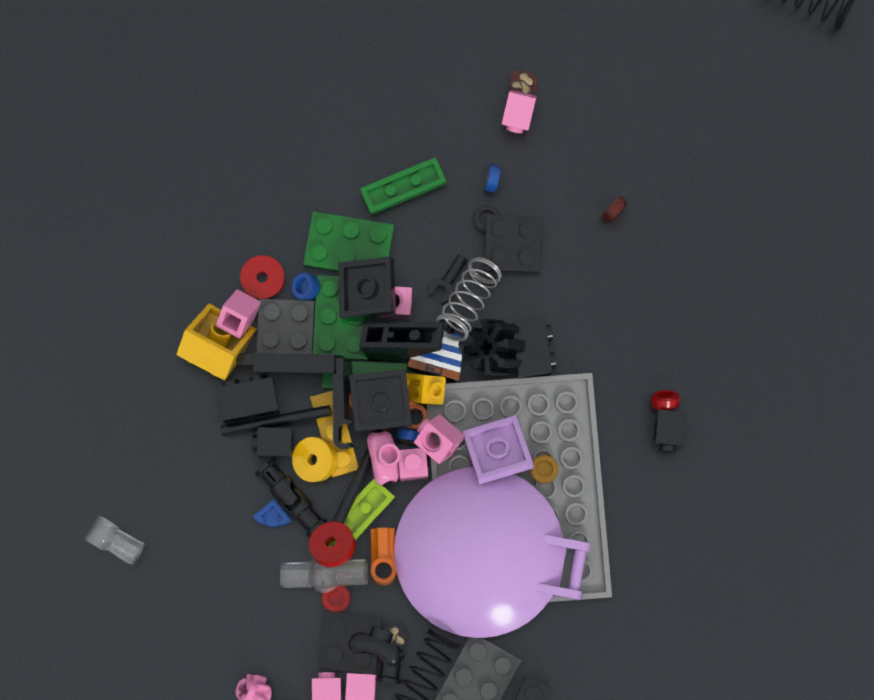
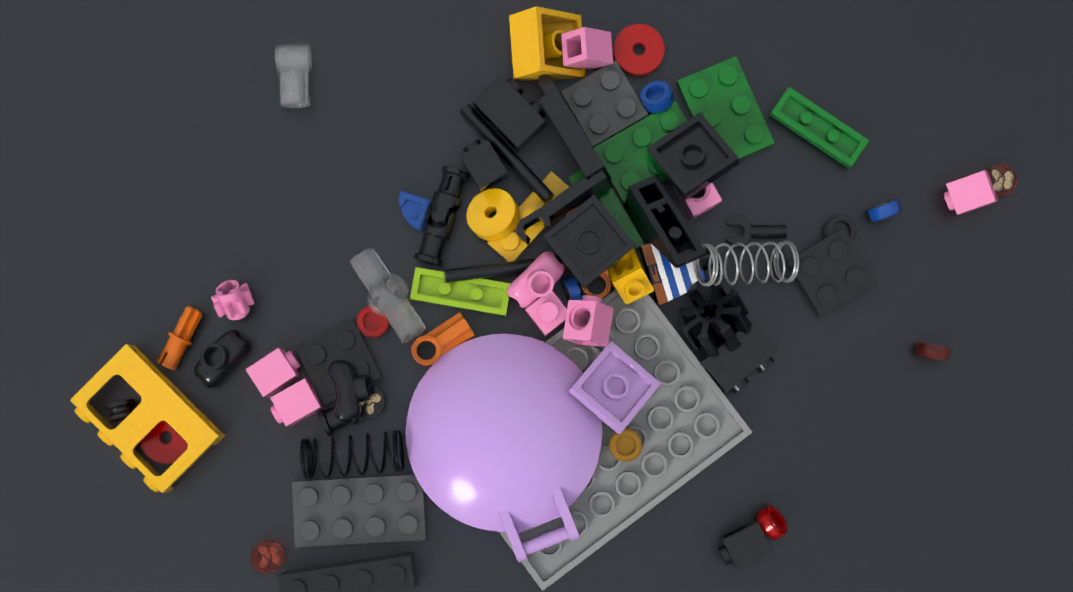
camera: 60 degrees right, 5 degrees up
red piece [309,521,356,567] -> none

